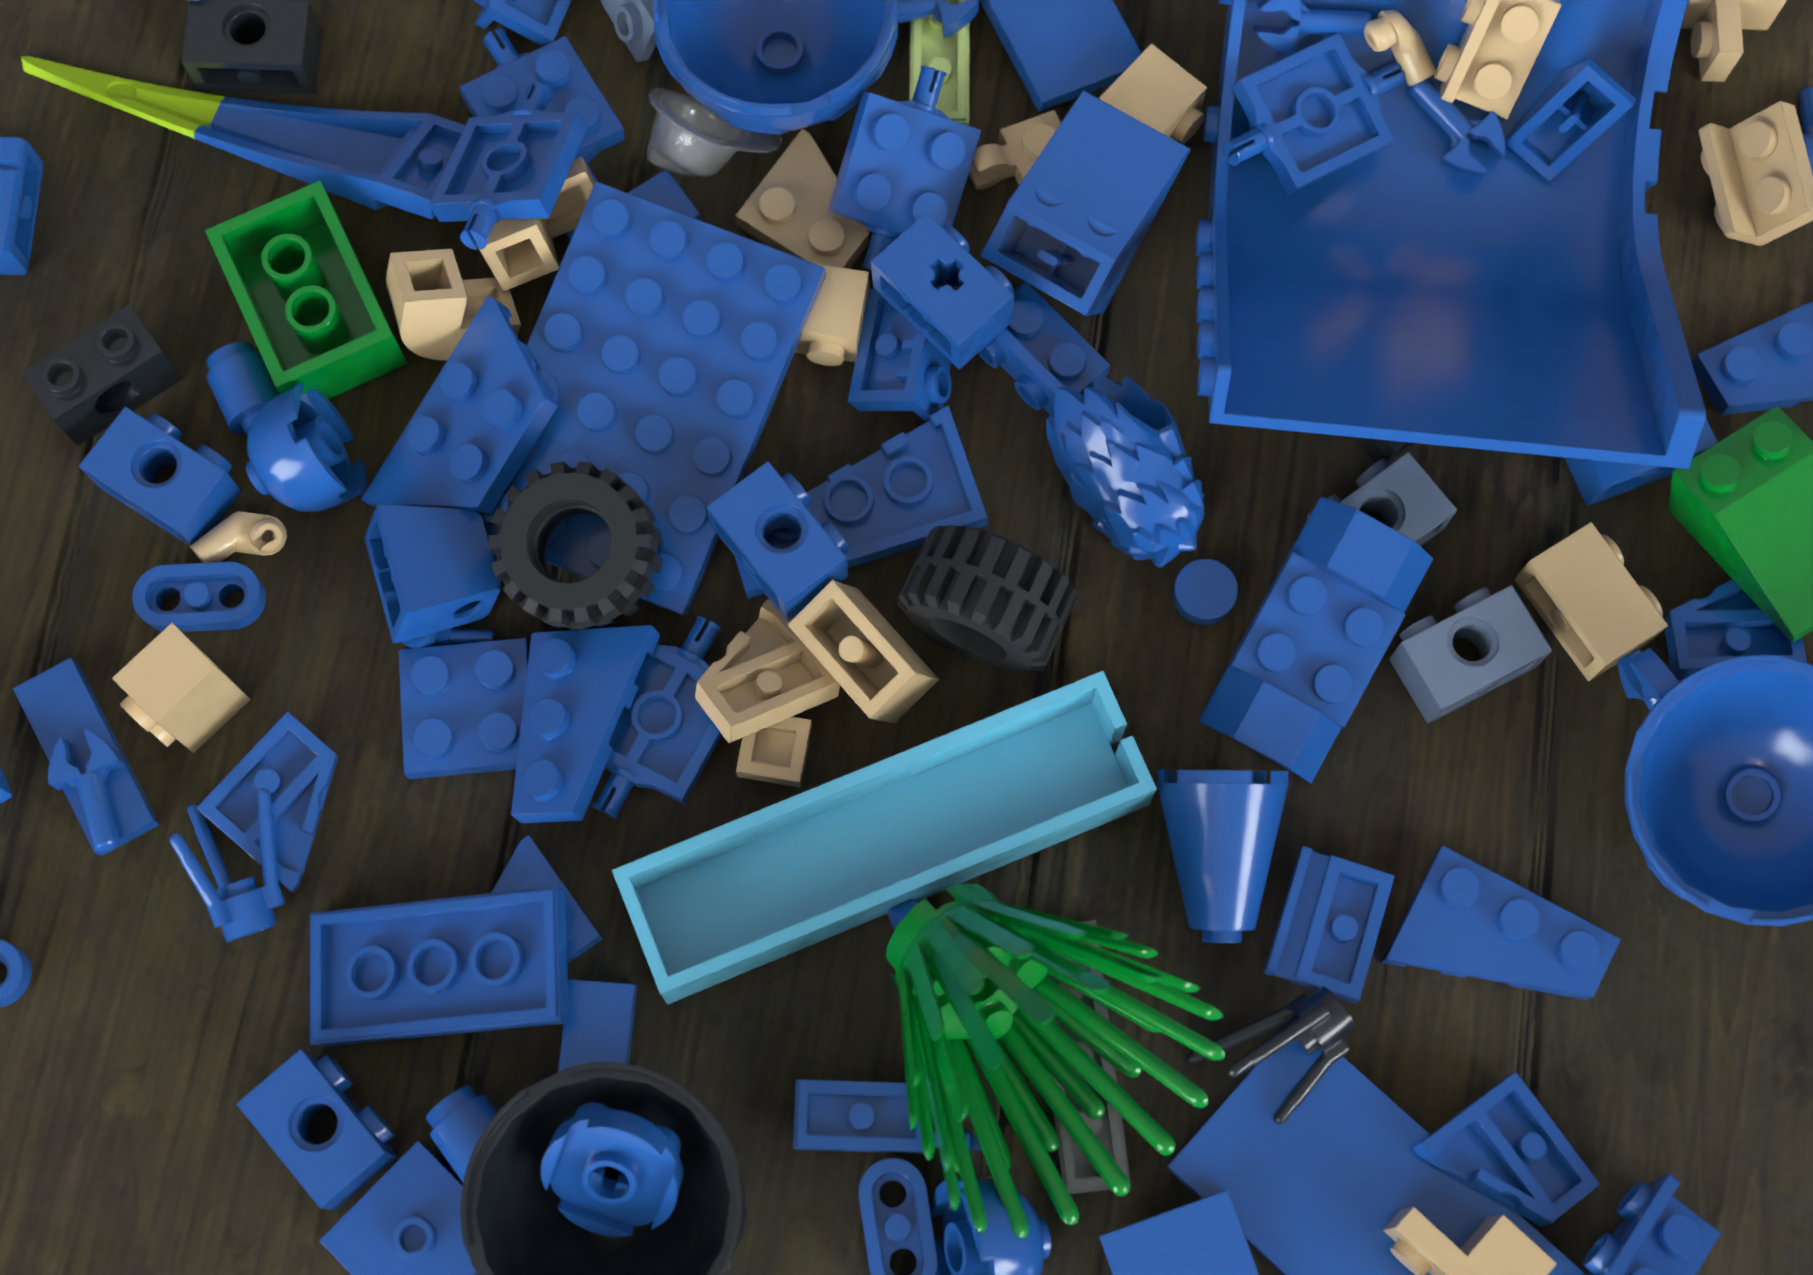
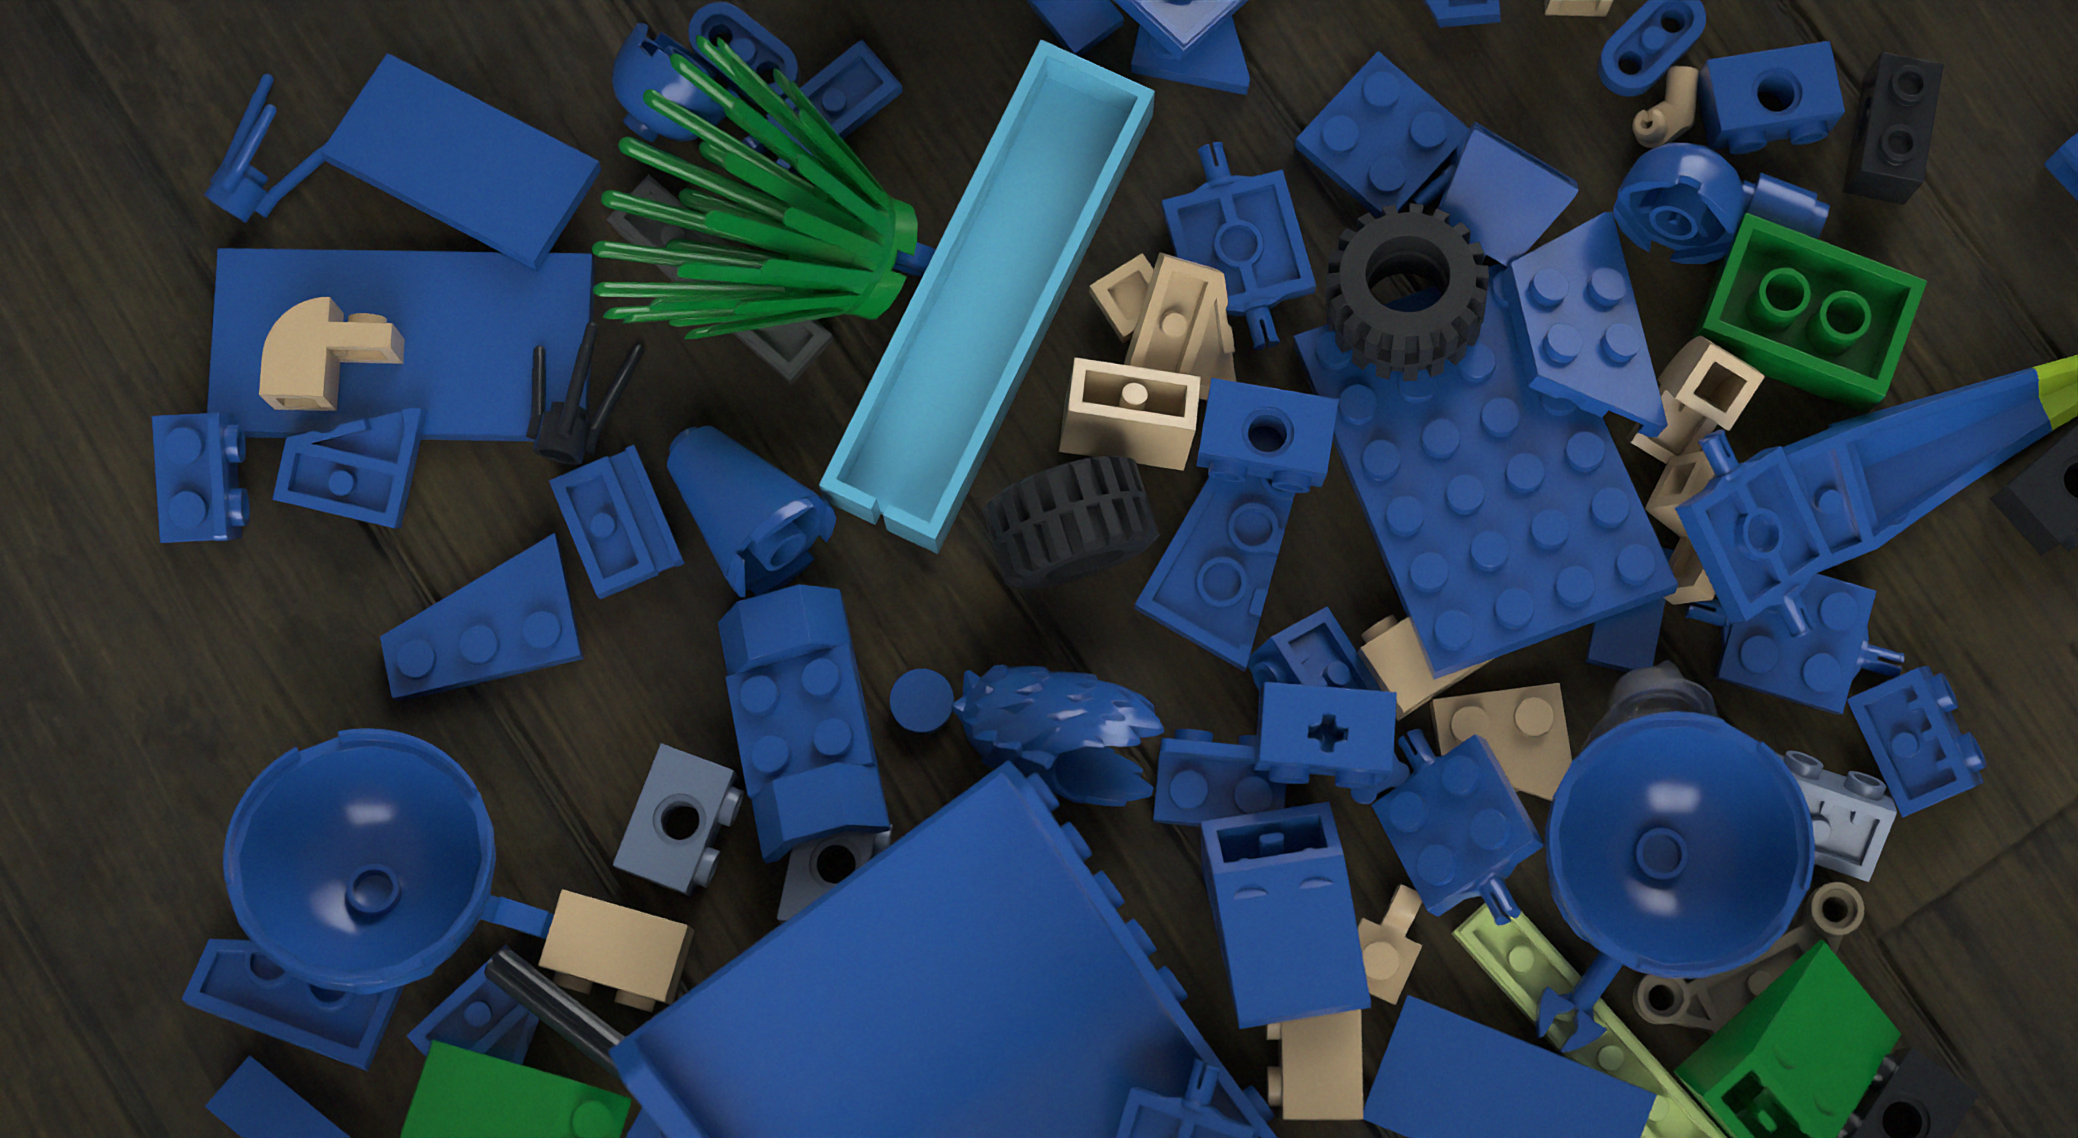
camera: 140 degrees right, 5 degrees up
blue wing [511,625,660,823] -> none
none -> black axle [484,948,627,1087]

